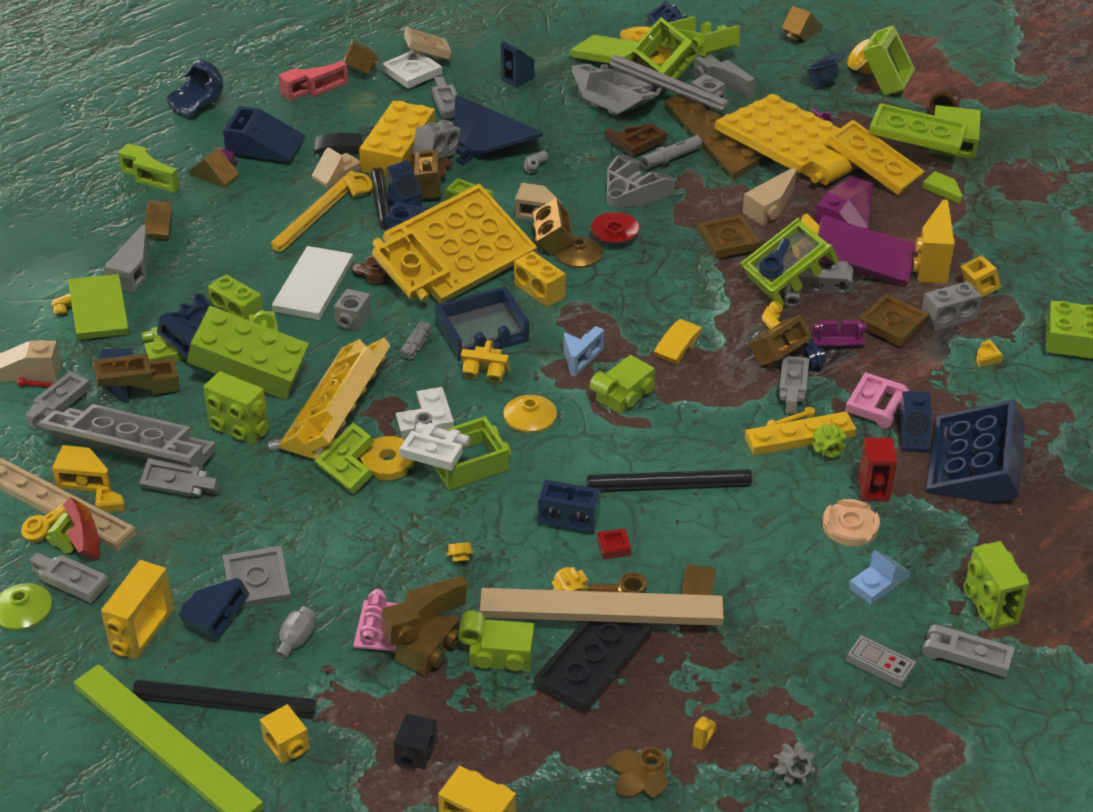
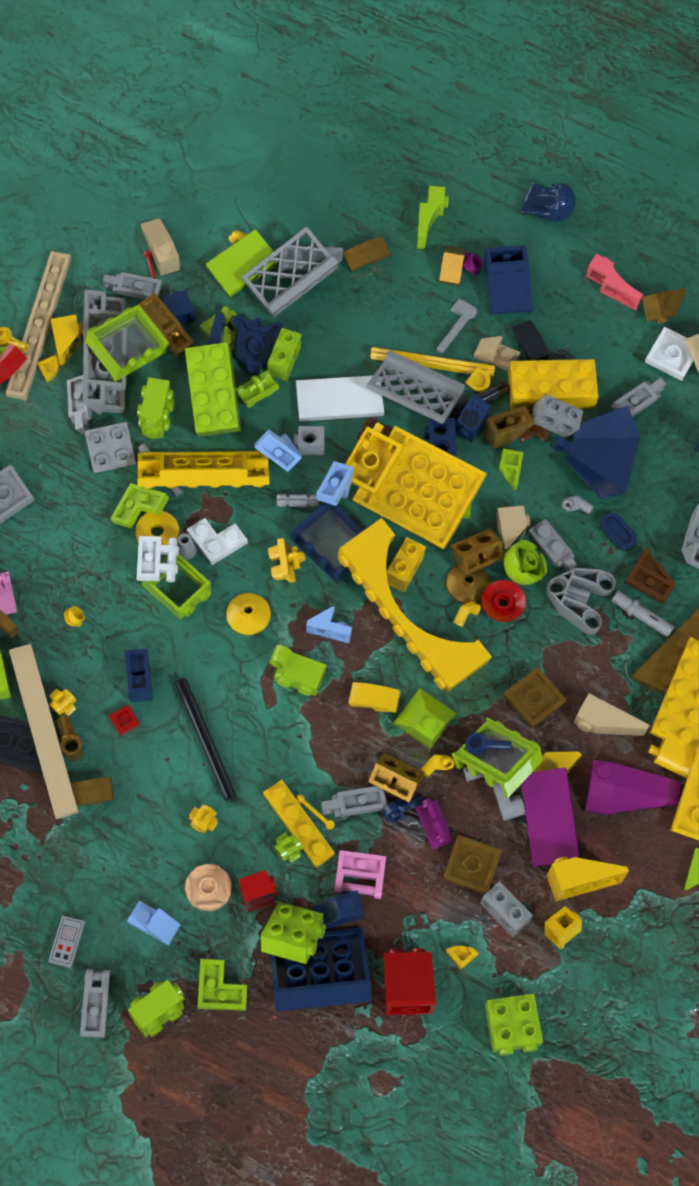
camera: 65 degrees right, 25 degrees up
none -> light grey hinge [84,422,136,473]
none -> window [85,304,169,382]
none -> yellow gear [189,804,218,834]
none -> lime plate [198,959,247,1011]
none -> light grey fence [242,227,338,318]
none -> light blue slope [255,430,302,472]
none -> lime brick [261,901,326,964]
none -> light blue slope [316,461,354,506]
none -> yellow arch [338,518,492,693]
none -> light grey fence [367,350,466,424]
none -> red slope [383,948,436,1015]
none -> lime slope [394,688,457,749]
none -> light grey piece [436,298,477,354]
none -> yellow arm [453,601,482,628]
none -> lime cylinder [503,540,547,585]
none -> light grey hinge [528,519,578,572]
none -> dark blue tile [600,512,637,551]

